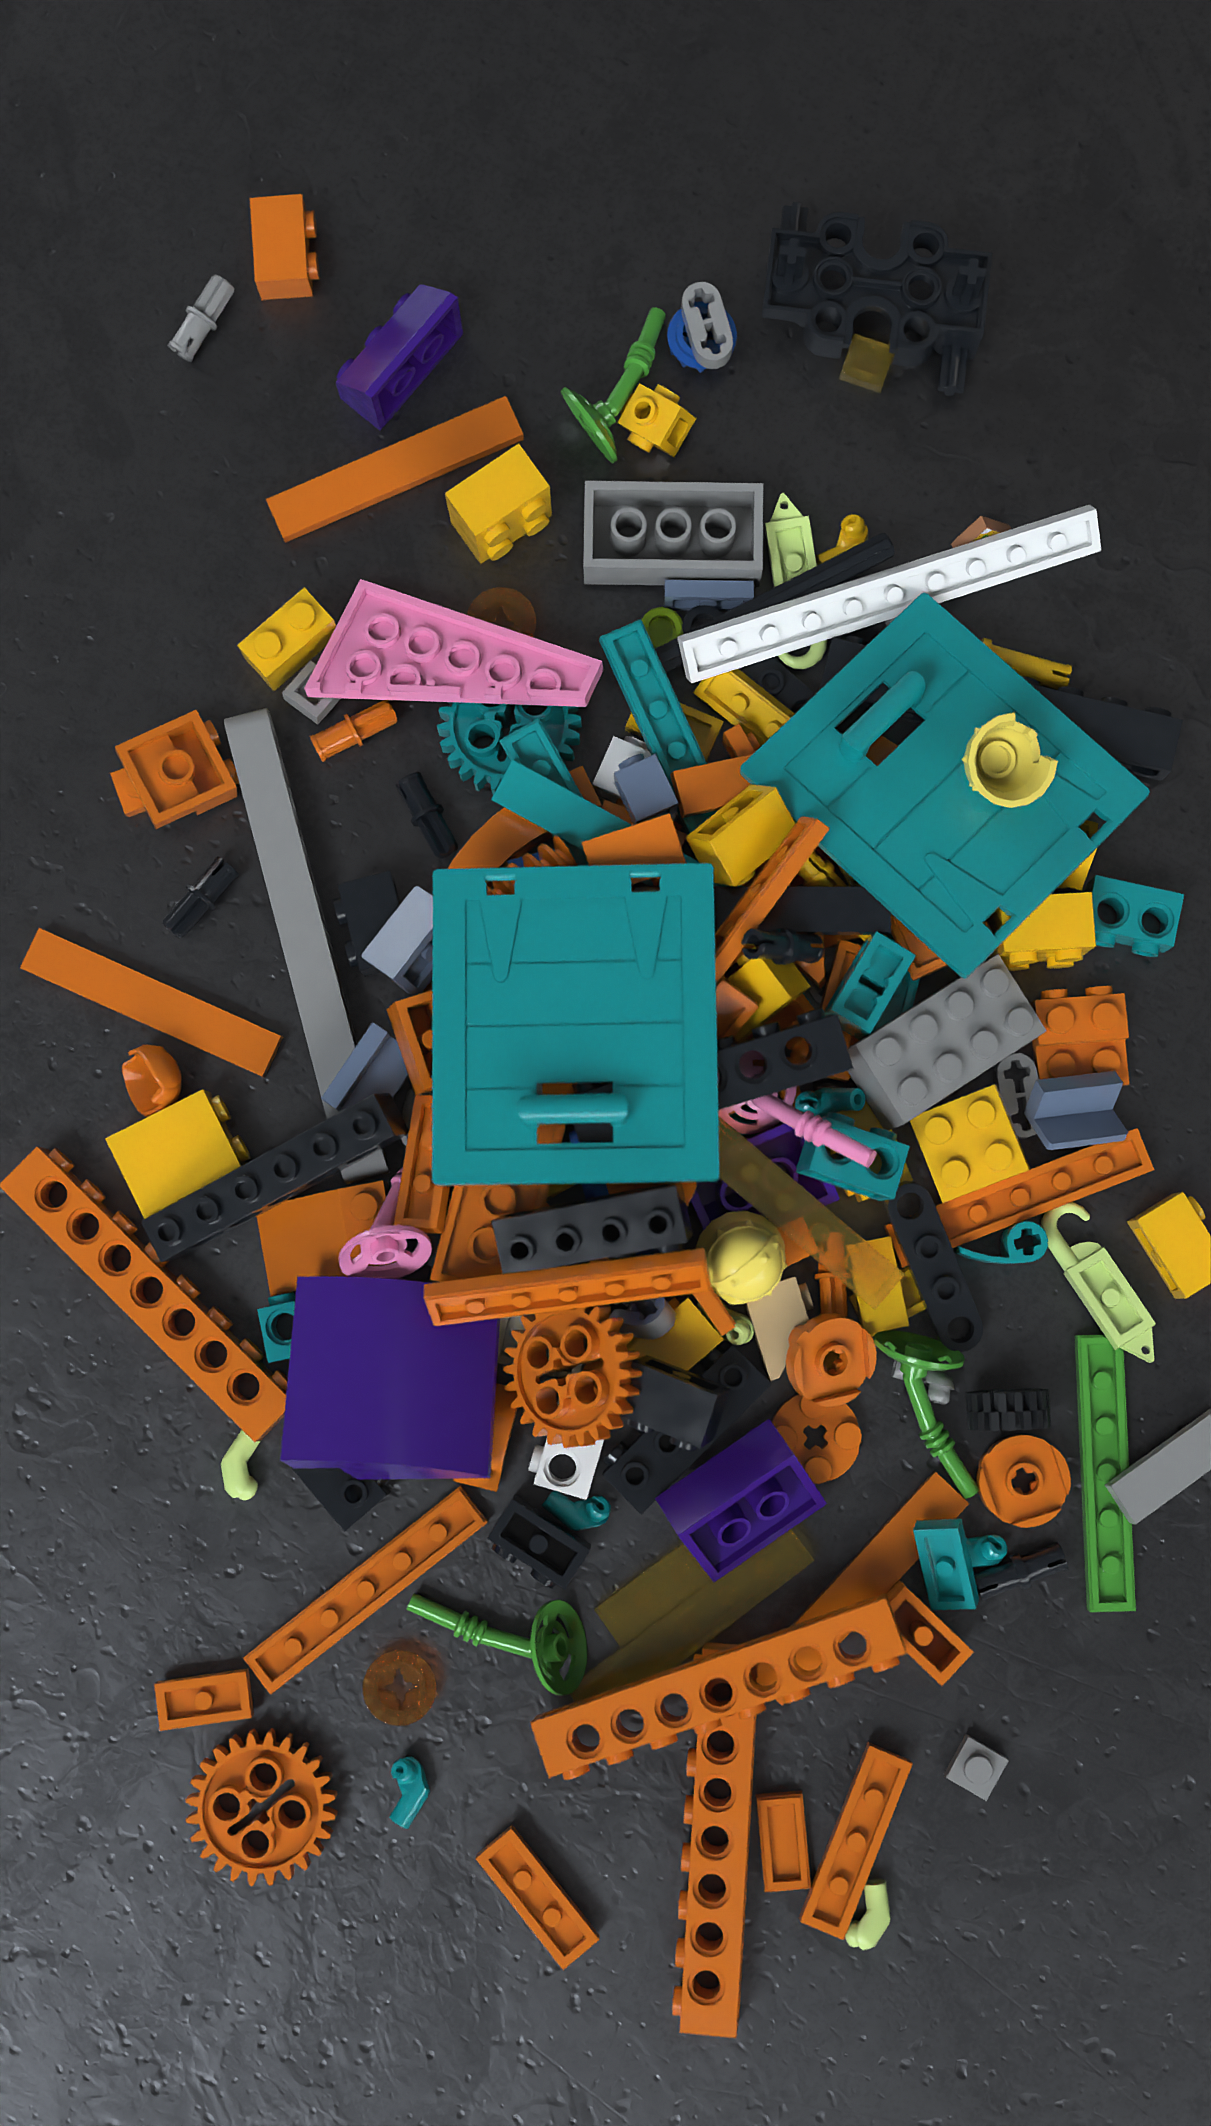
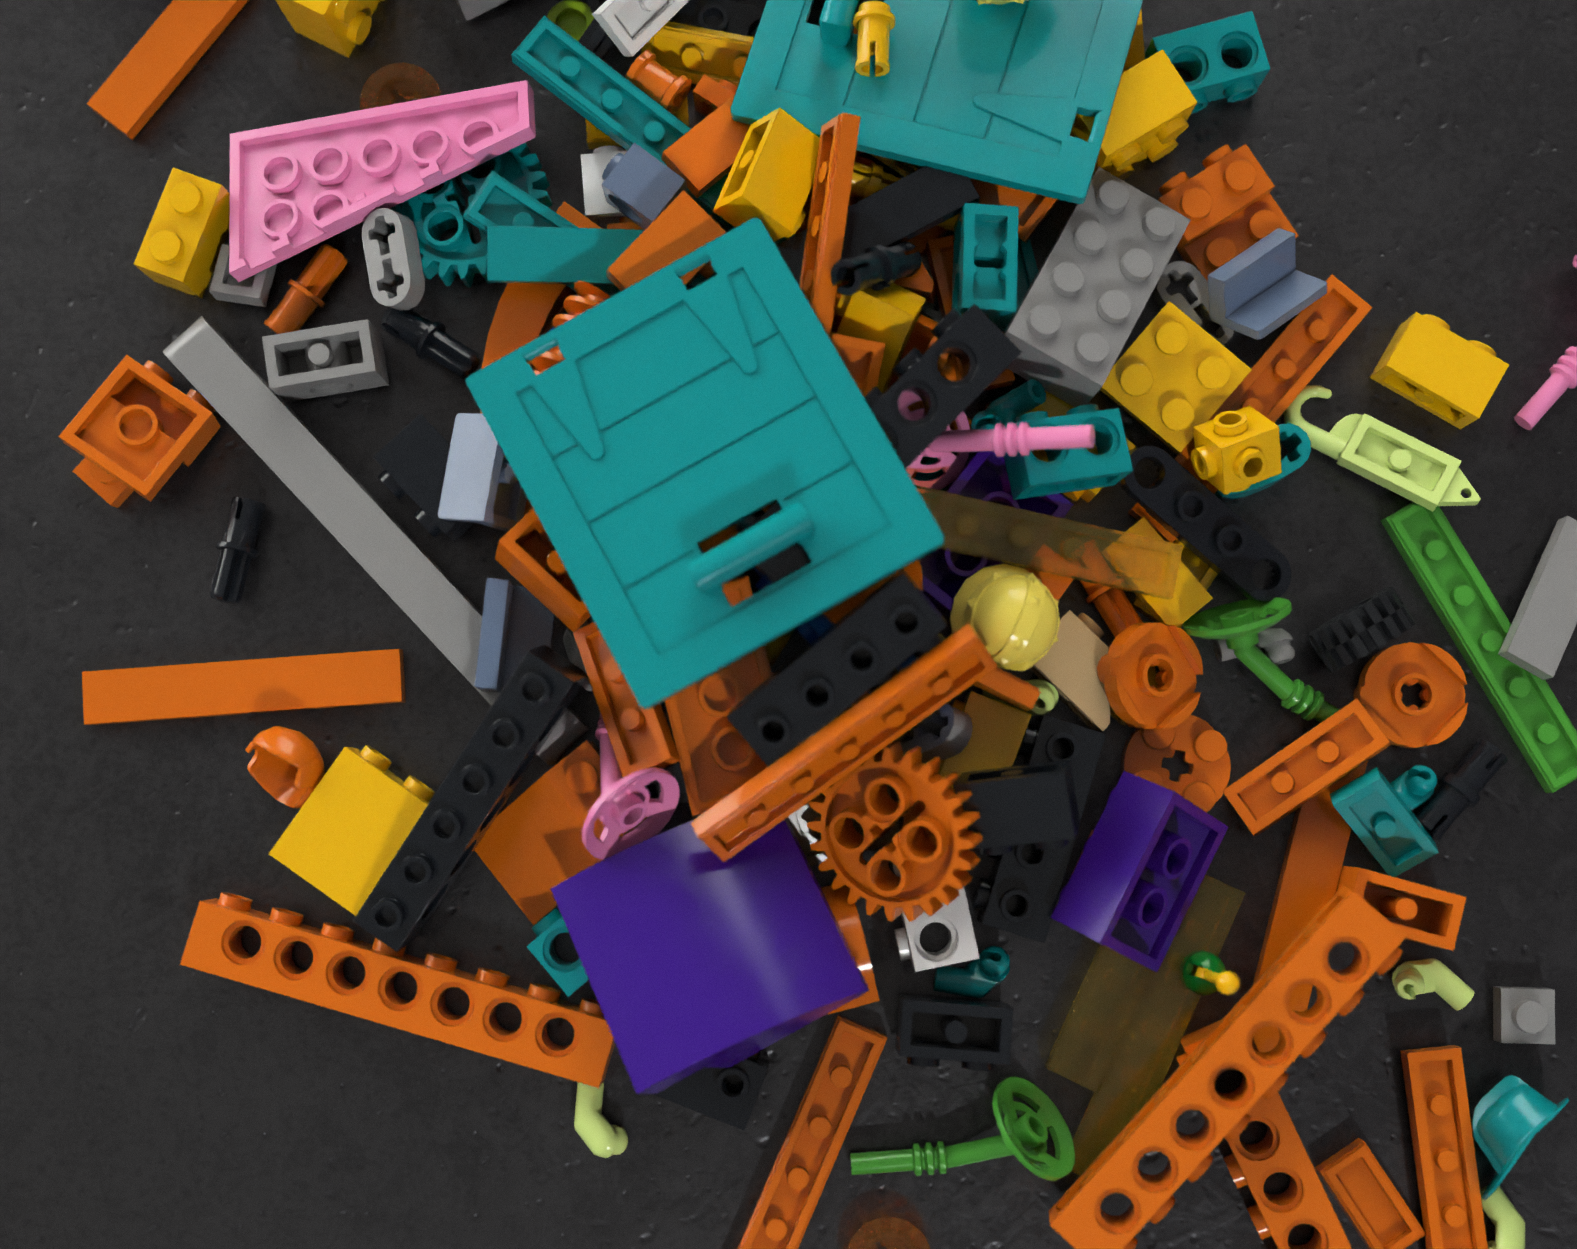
camera: 30 degrees left, 0 degrees up
none -> light grey brick [262,319,389,402]
none -> light grey beam [362,208,425,311]
none -> orange bush [625,50,692,115]
none -> yellow pin [852,1,896,77]
none -> green hinge [1179,950,1239,996]
none -> yellow brick [1191,405,1282,495]
none -> orange plate [1222,698,1392,836]
none -> yellowish green arm [1392,958,1475,1011]
none -> teal piece [1471,1075,1570,1200]

